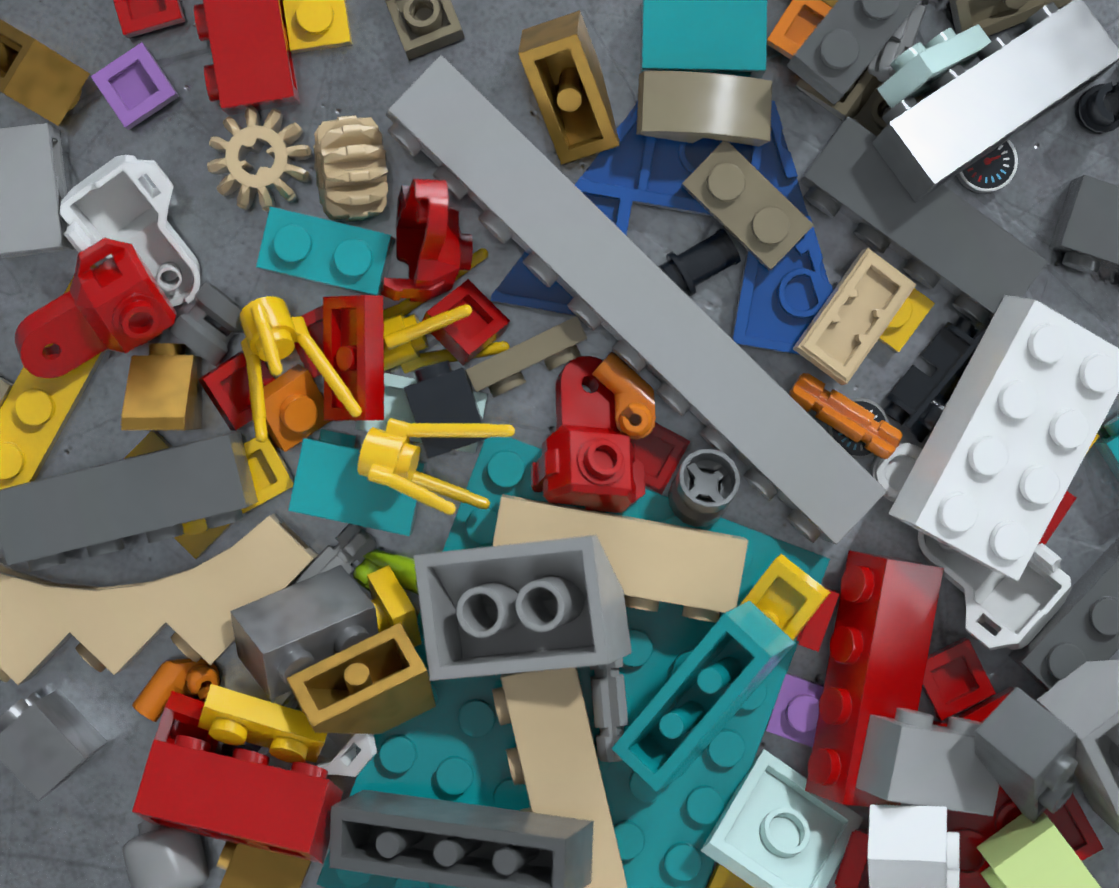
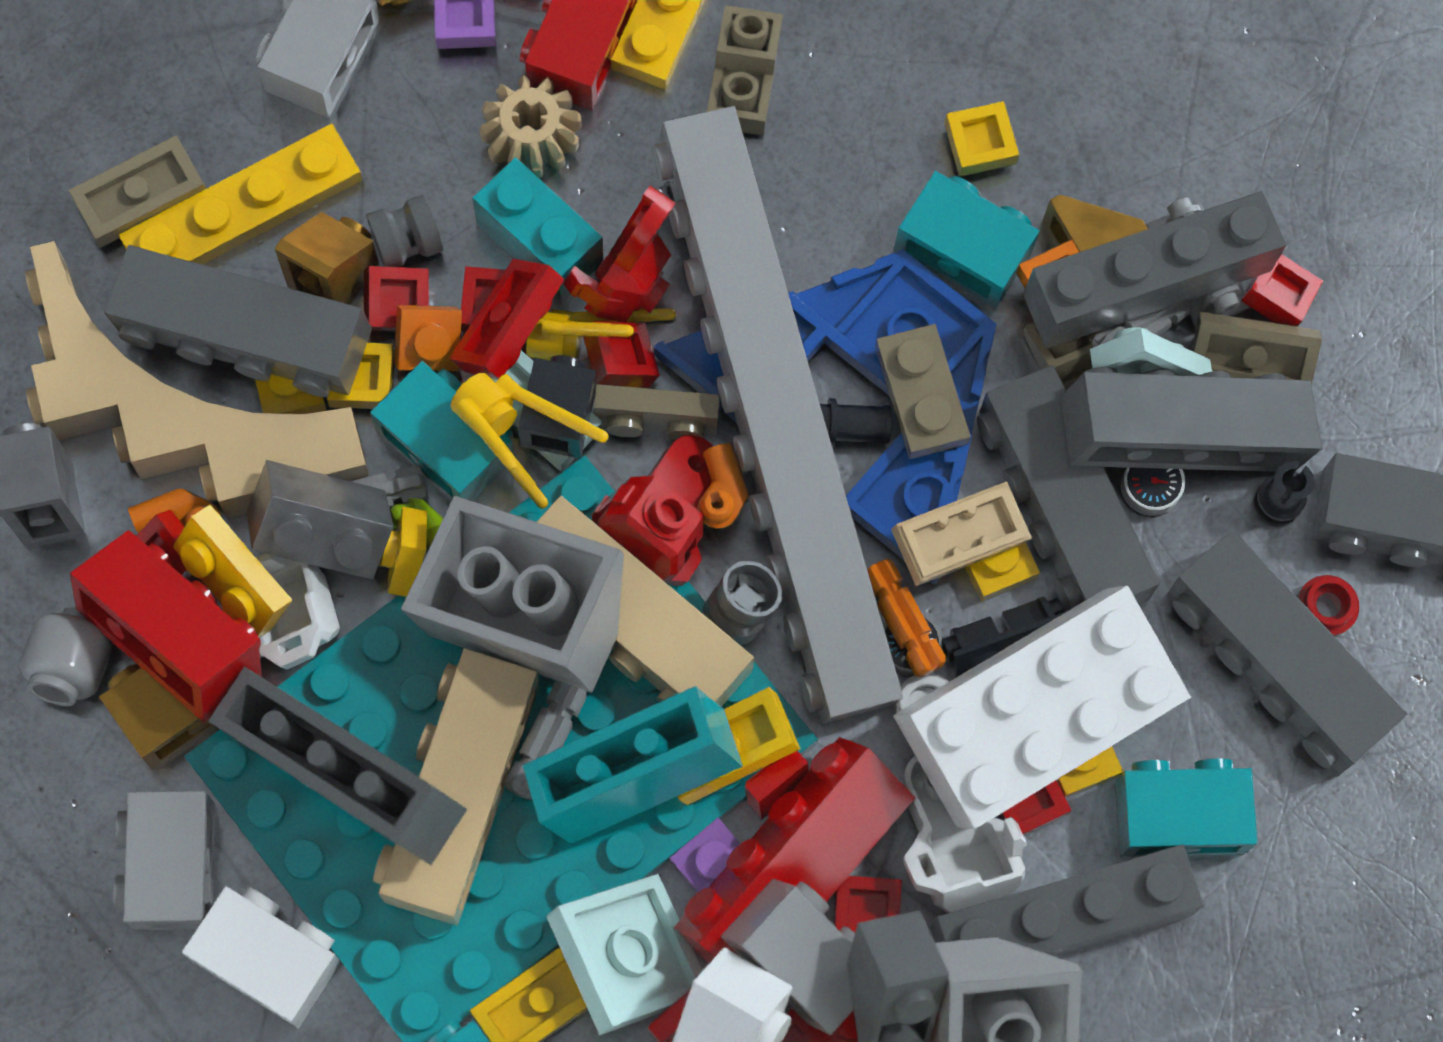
camera: 25 degrees right, 15 degrees down
red piece [15,238,177,378] -> none
white piece [60,155,200,306] -> none
yellow plant [240,296,362,443] -> none
pearl gold slope [287,623,436,734] -> none
tan gear [313,115,389,222] -> none
pearl gold slope [518,10,619,165] -> none
red tile [631,422,691,495] -> none
dark tan slope [637,71,772,147] -> none

